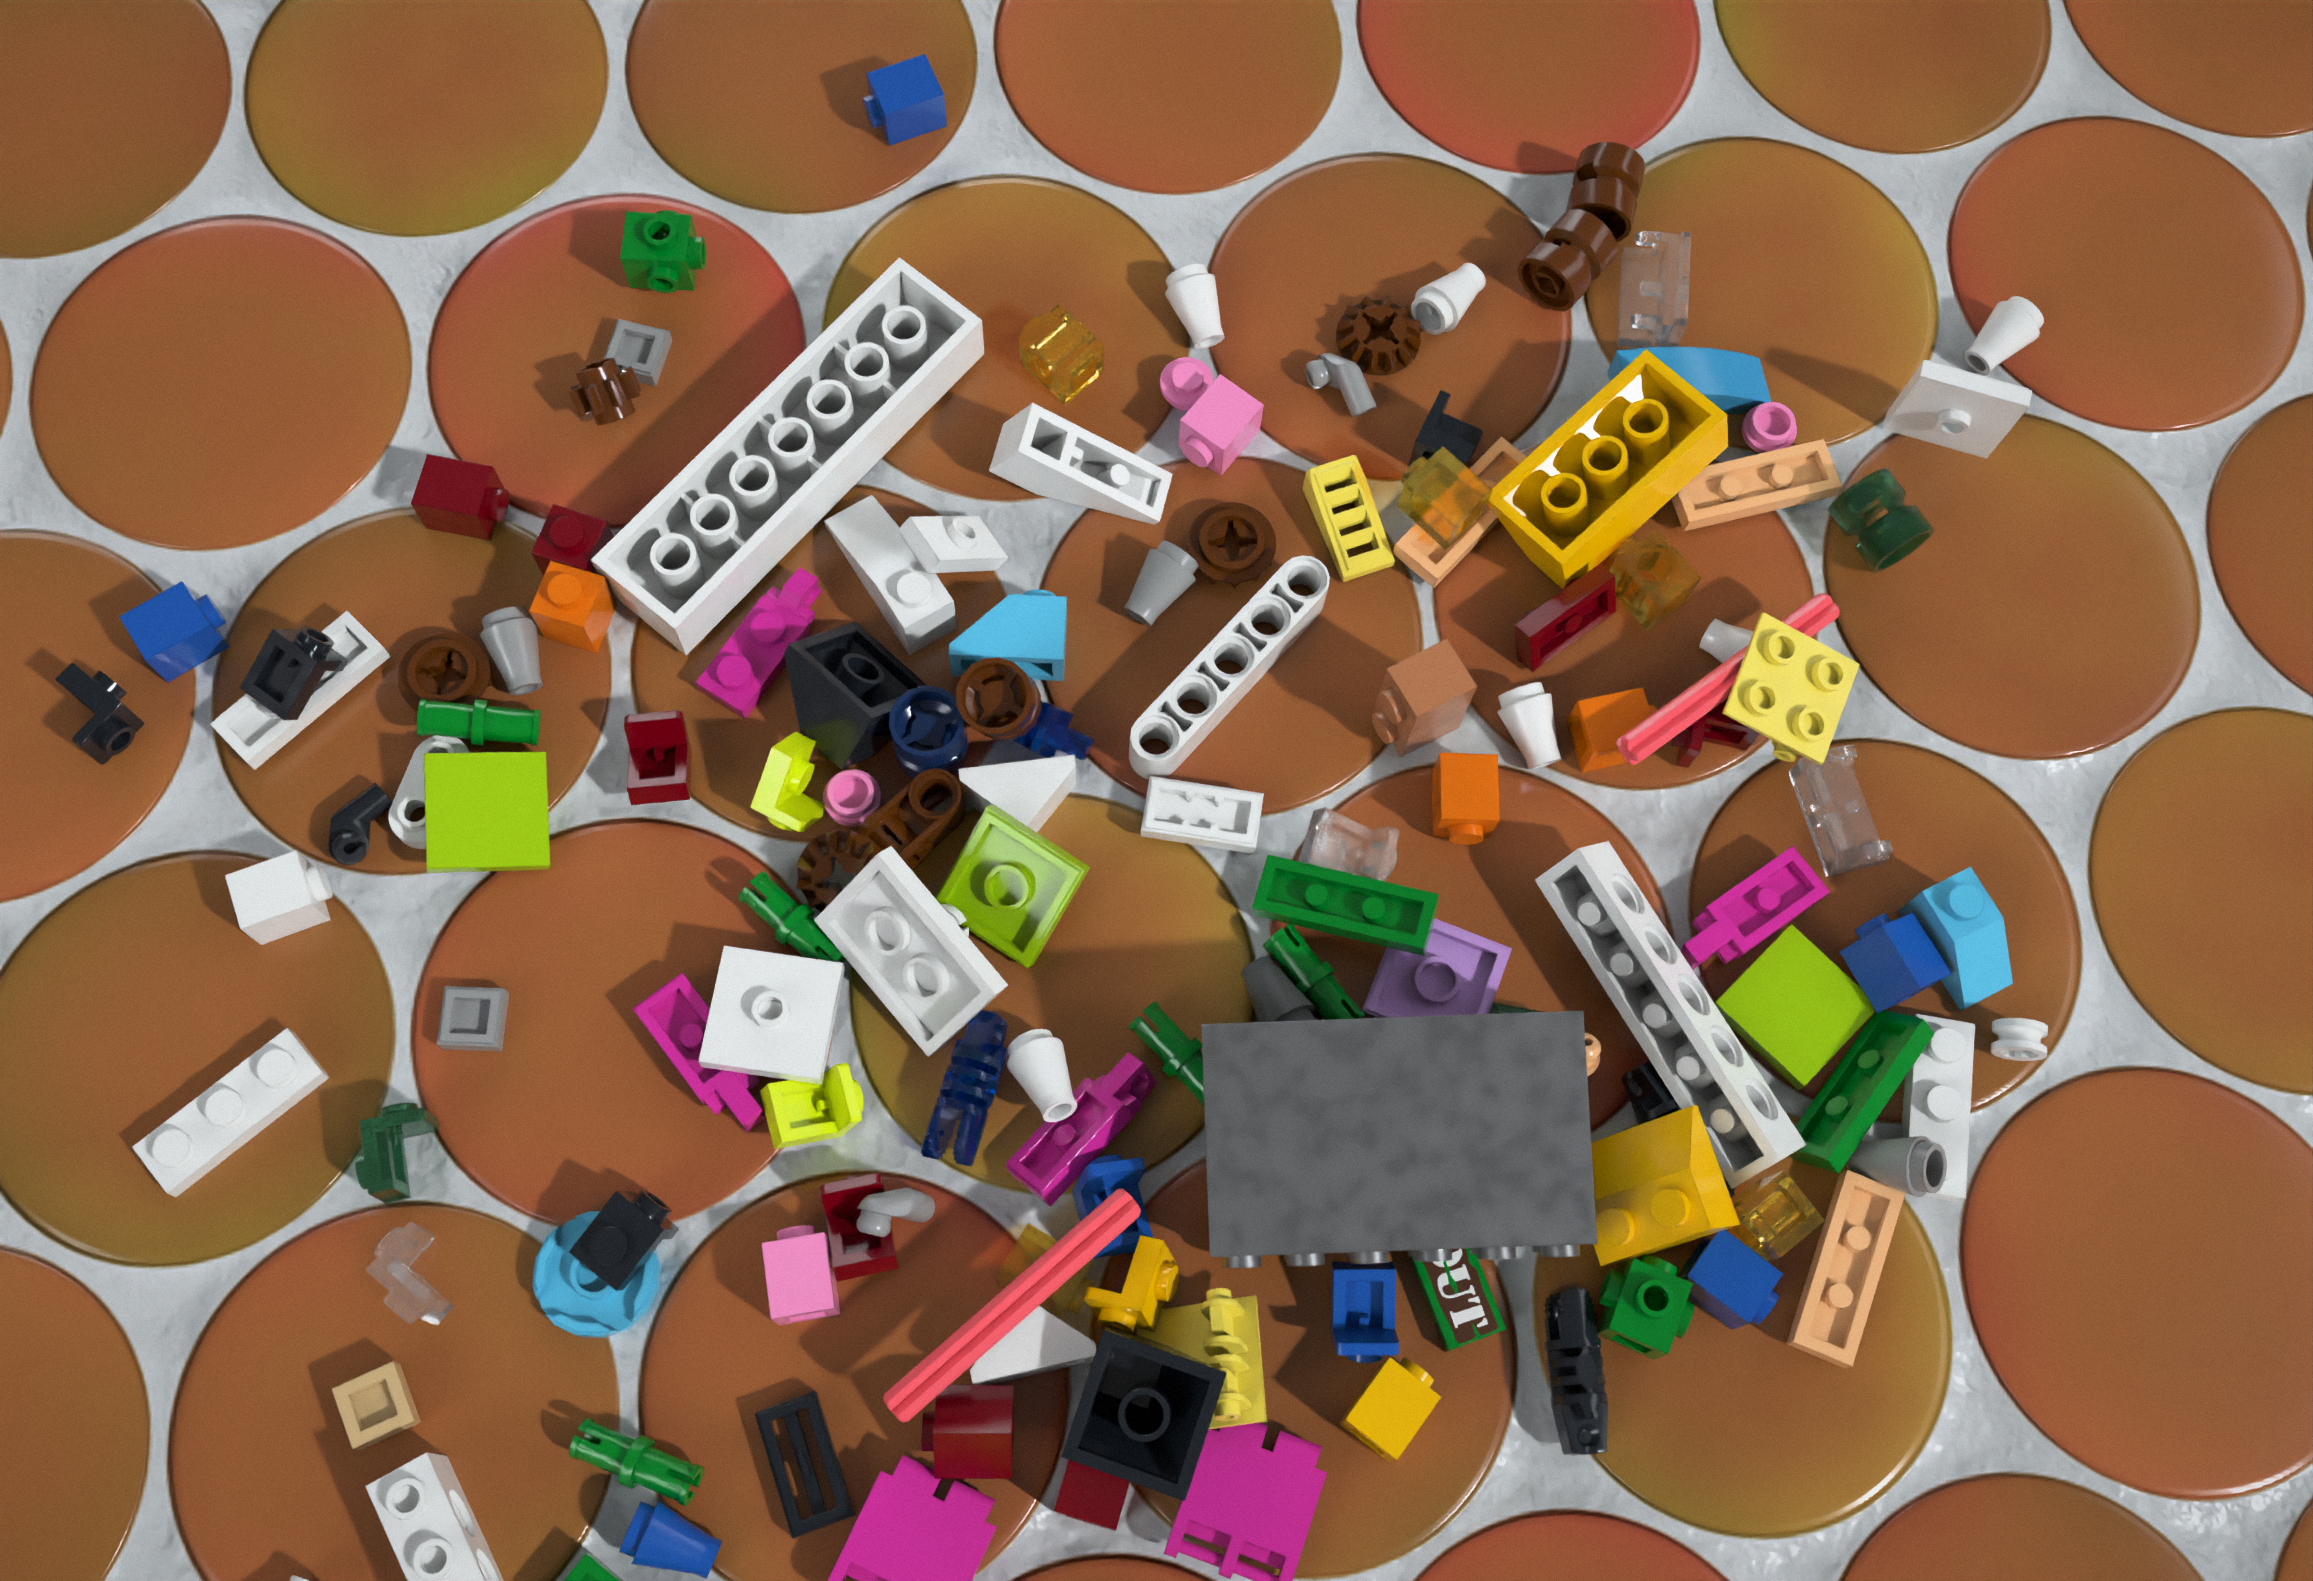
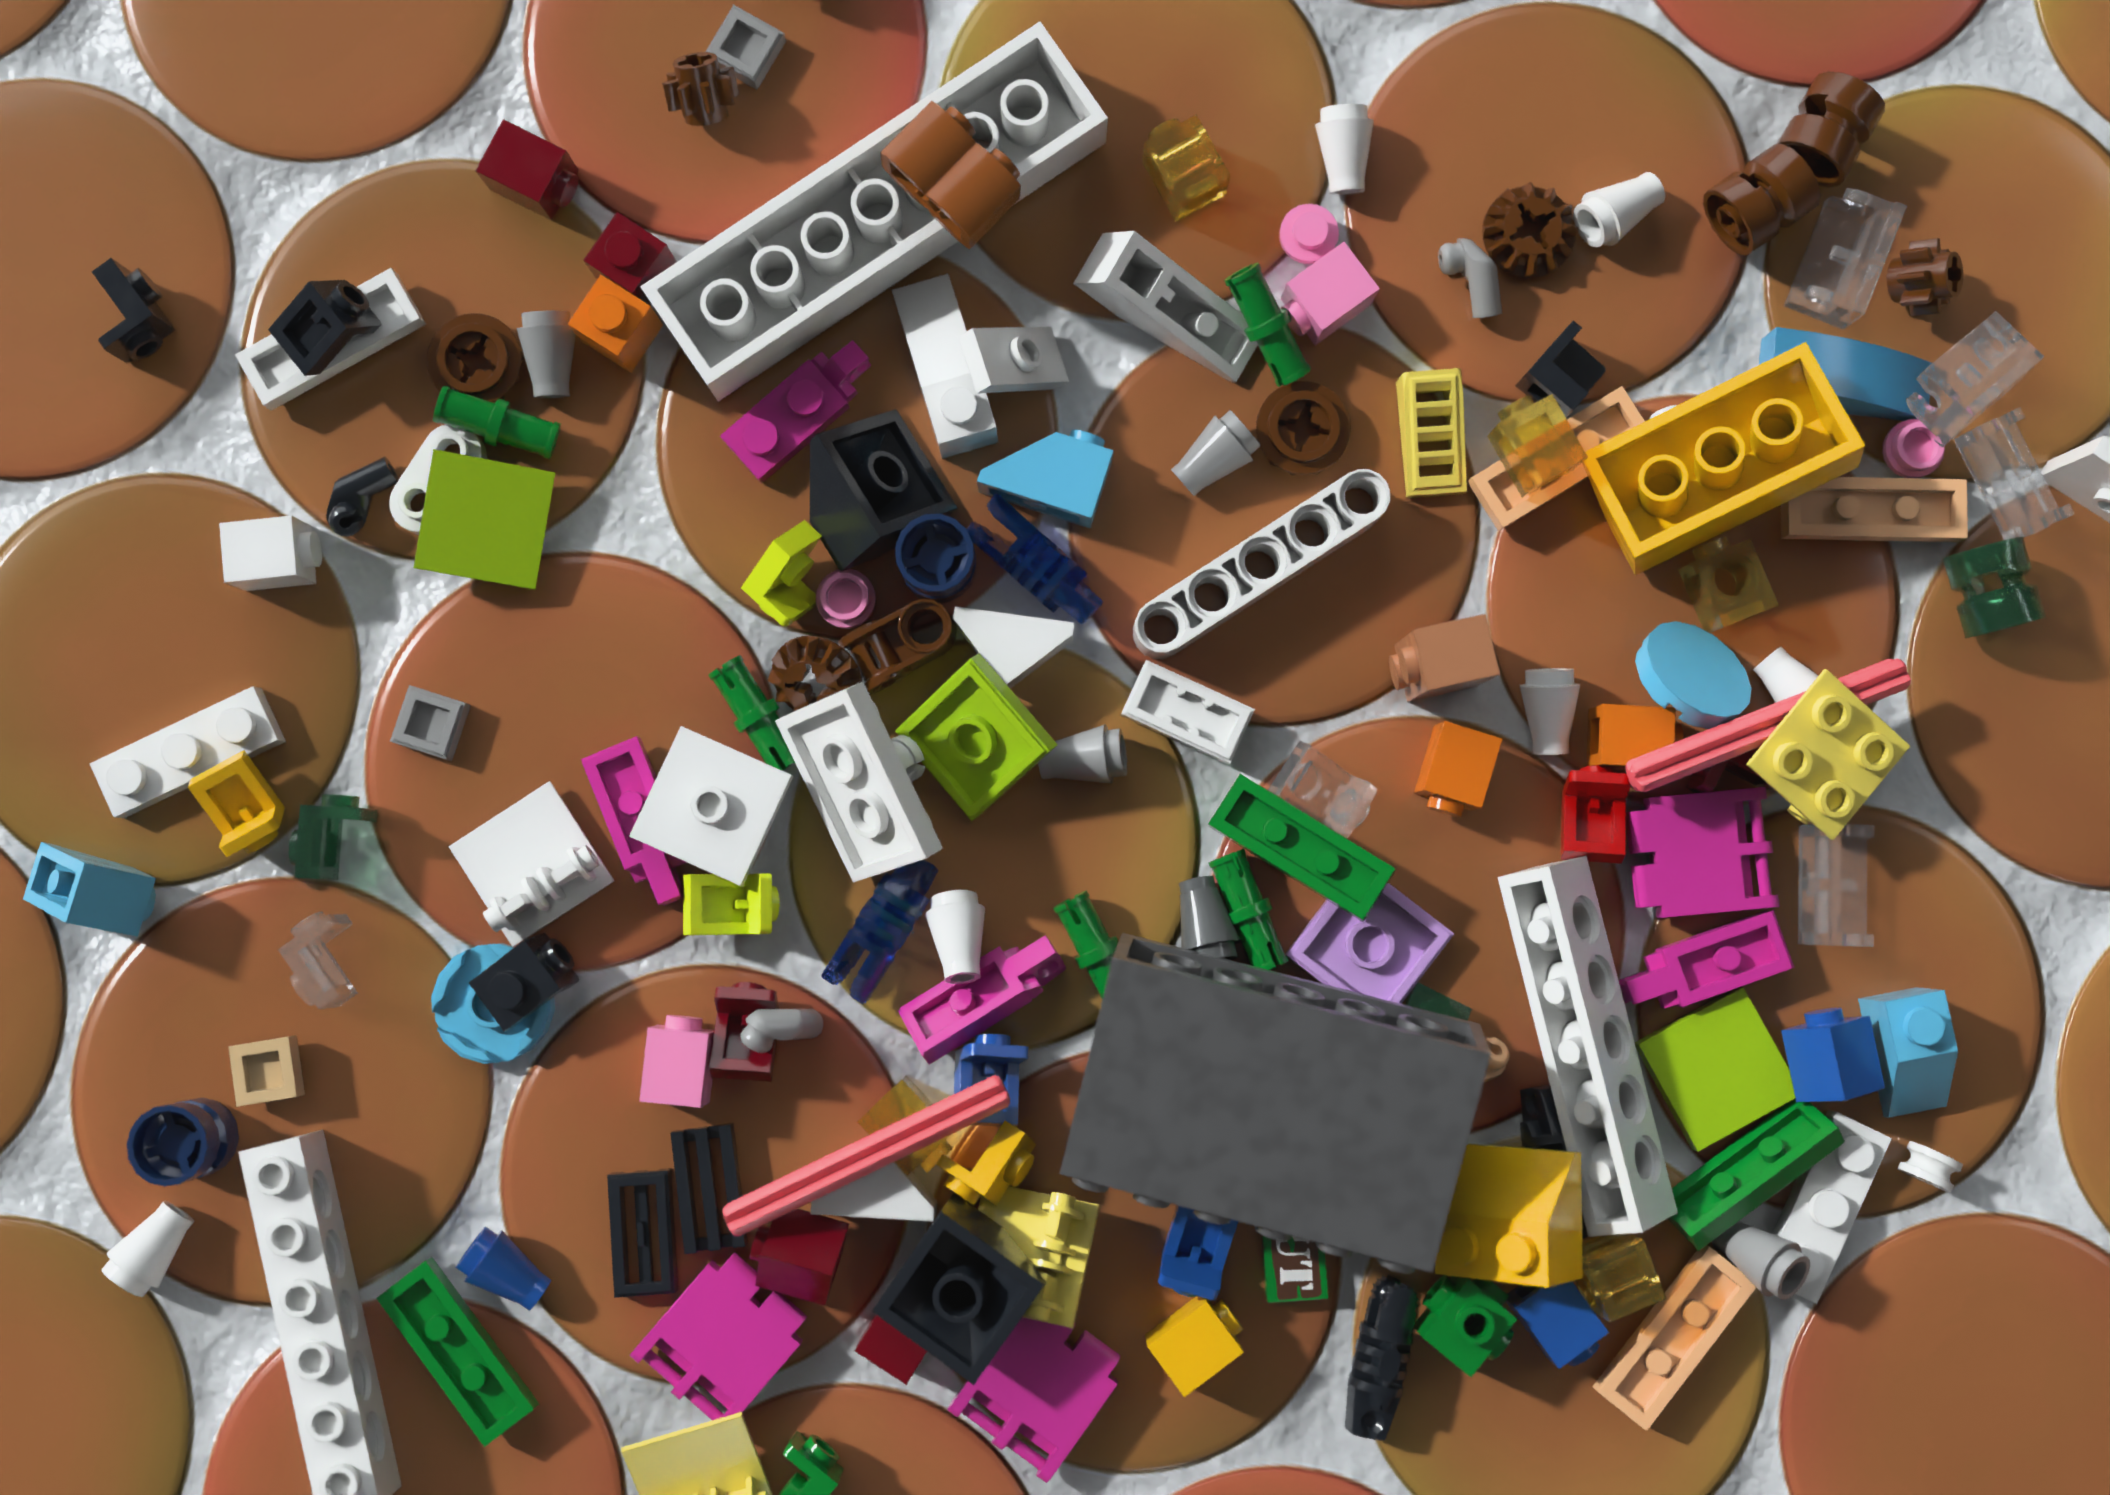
camera: 20 degrees right, 15 degrees up
blue brick [119,581,229,682] -> none
green pin [569,1418,704,1506] -> none
dark red bracket [624,710,692,805] -> none
reddish brown wheel [956,657,1041,741] -> none
dark red plate [1515,564,1616,672] -> none
none -> medium azure slope [23,842,156,937]
none -> dark blue wheel [127,1098,239,1187]
none -> yellow bracket [188,750,285,857]
none -> white hinge [449,781,615,947]
none -> black tile [670,1123,748,1254]
none -> dark orange brick [880,101,1021,250]
none -> light grey cone [1038,724,1127,784]
none -> green pin [1224,262,1311,387]
none -> red bracket [1561,765,1631,864]
none -> dark pink plate [1626,787,1780,918]
none -> medium azure tile [1635,621,1752,729]
none -> reddish brown gear [1887,238,1963,316]
none -> clear hinge [1906,311,2045,448]
none -> clear hinge [1954,407,2075,544]

